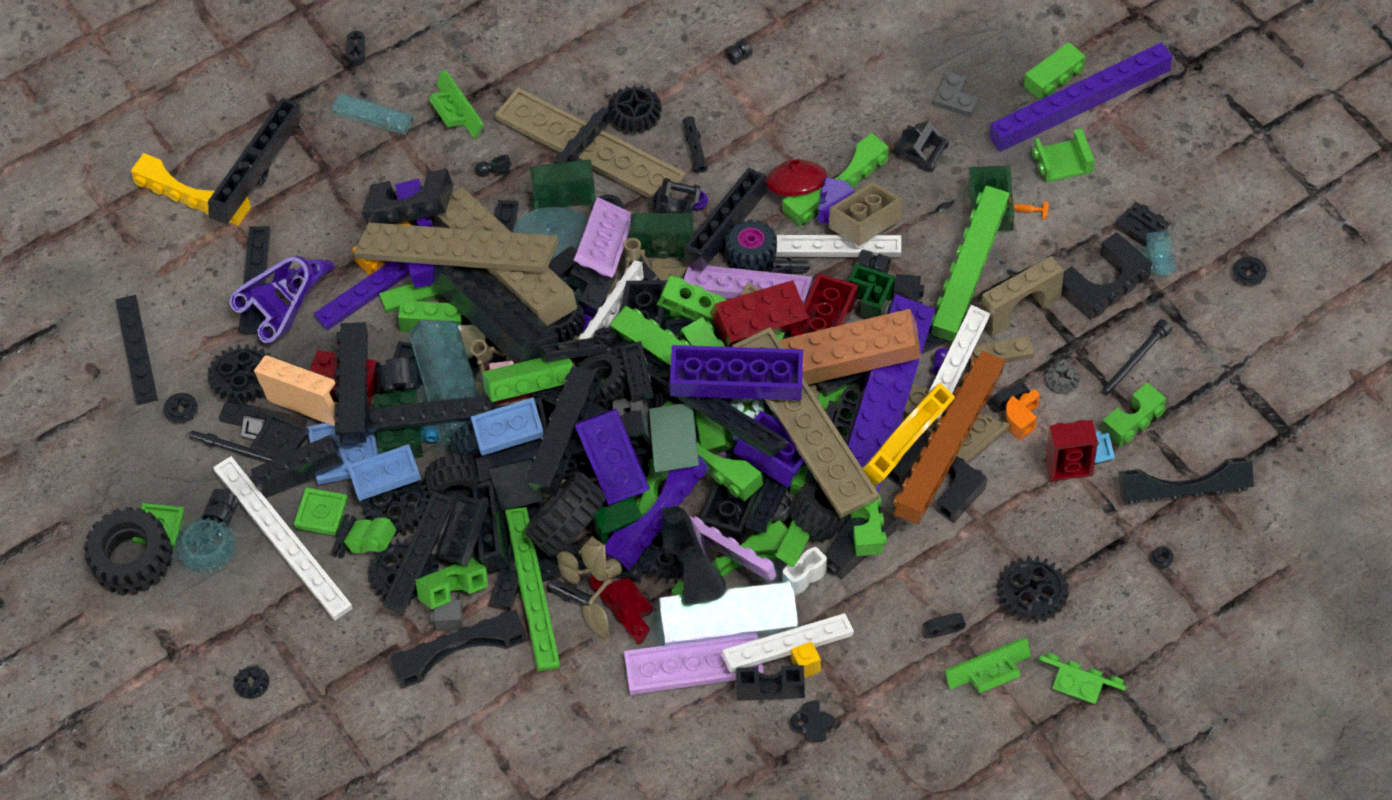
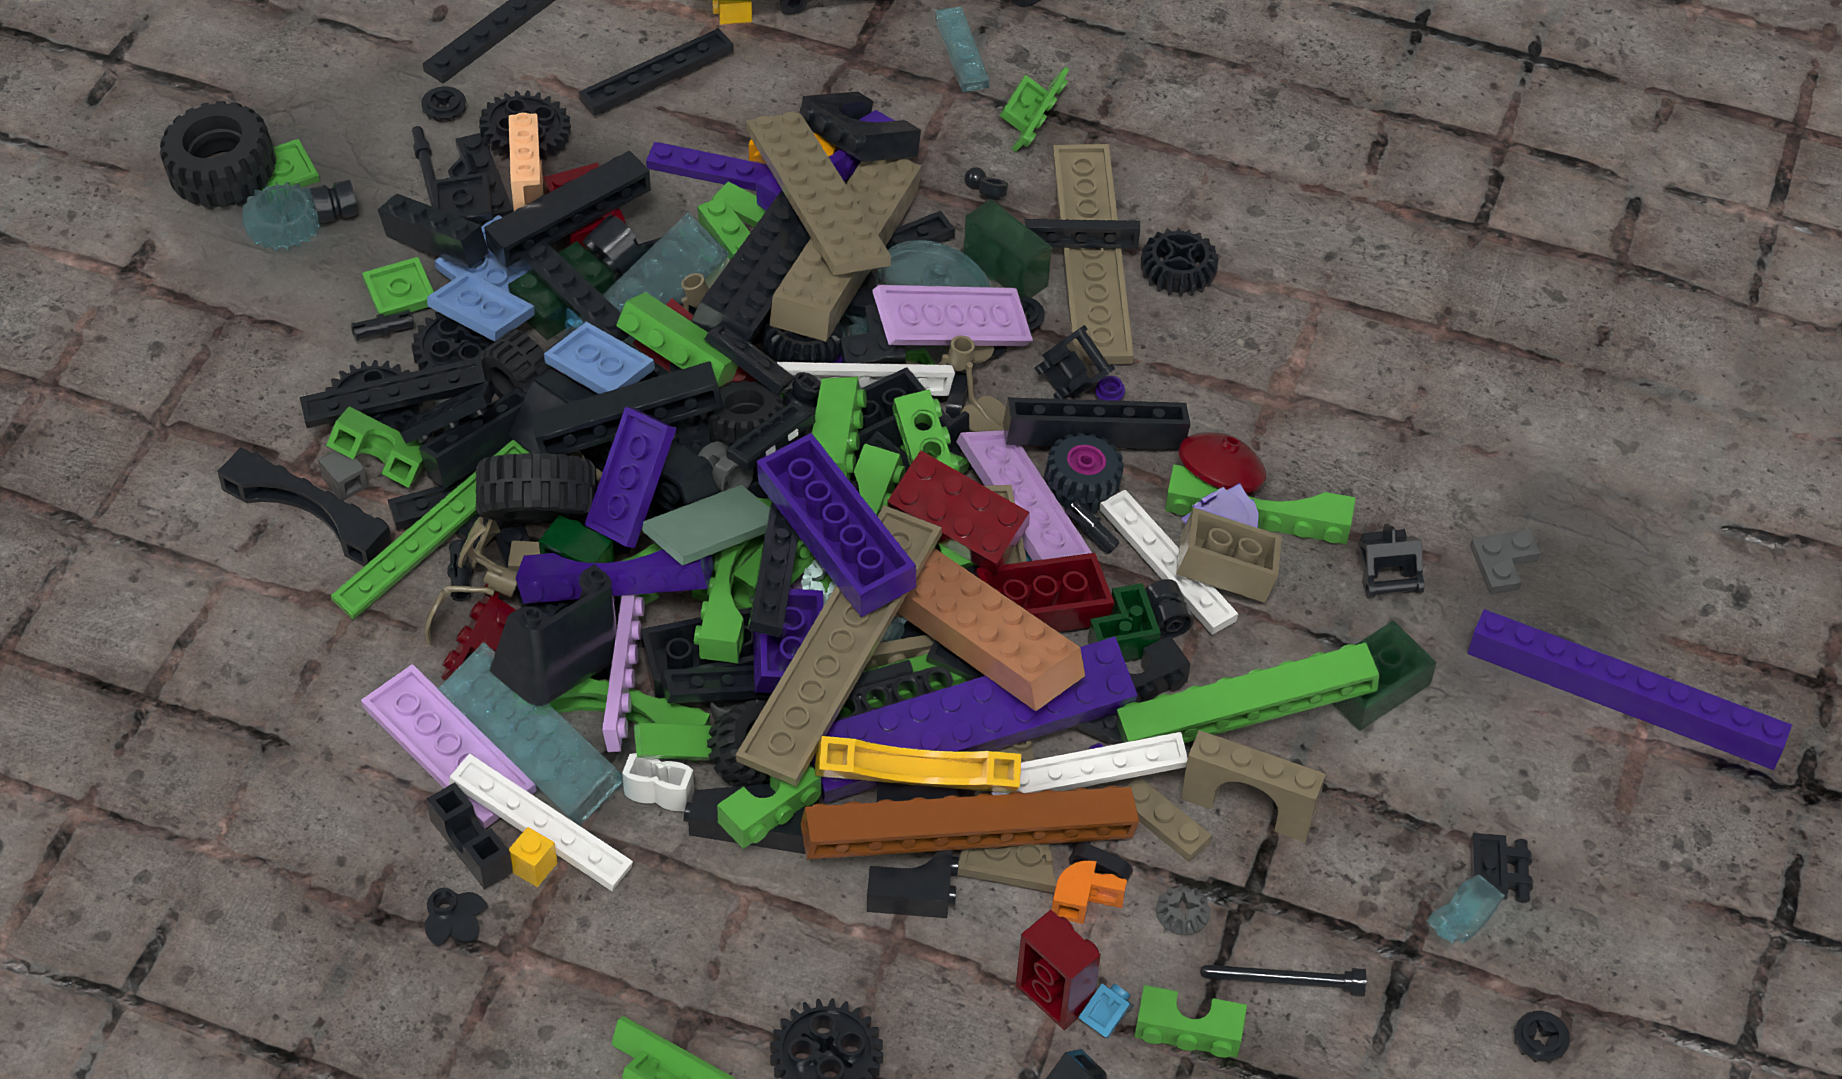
camera: 50 degrees right, 5 degrees down
white plate [213,456,353,621] -> none
dark purple connector [230,256,334,343] -> none
black gear [233,665,270,699] -> none
bright green brick [344,518,396,553] -> none
clear green brick [630,213,694,259] -> none
black pin [682,116,708,173] -> none
black wheel [725,38,752,65] -> none
black beam [922,613,966,638] -> none
orange piece [1006,201,1049,220] -> none
bright green brick [1024,42,1085,100] -> none
bright green panel [1032,129,1094,183] -> none
black arch [1061,232,1152,320] -> none

